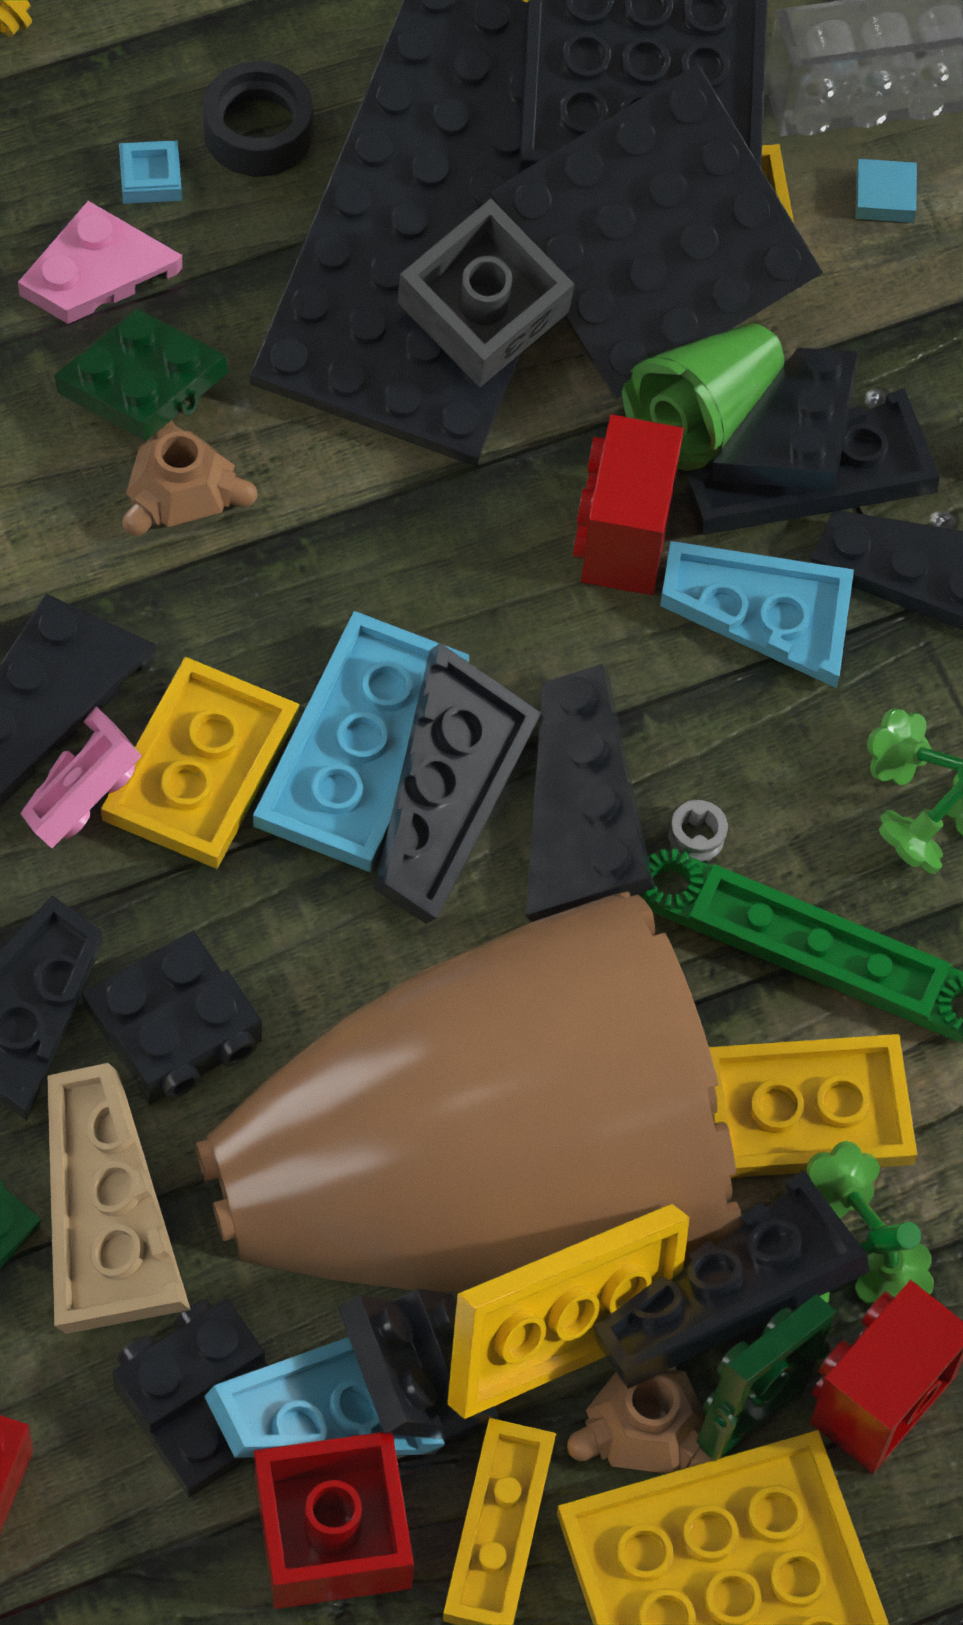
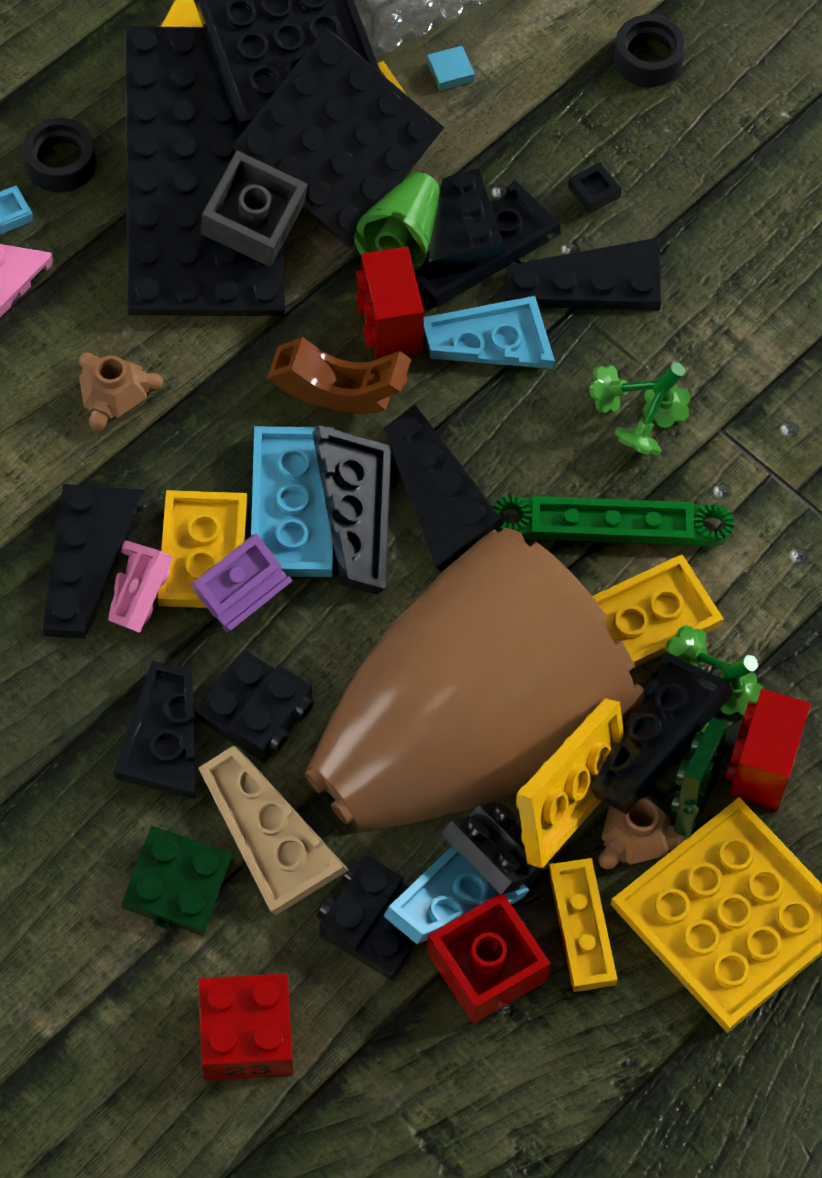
camera: 20 degrees left, 0 degrees up
dark green plate [54,308,228,441] -> none
light grey bush [668,800,728,862] -> none
none -> medium lavender plate [190,533,292,632]
none -> dark orange arch [267,337,411,414]

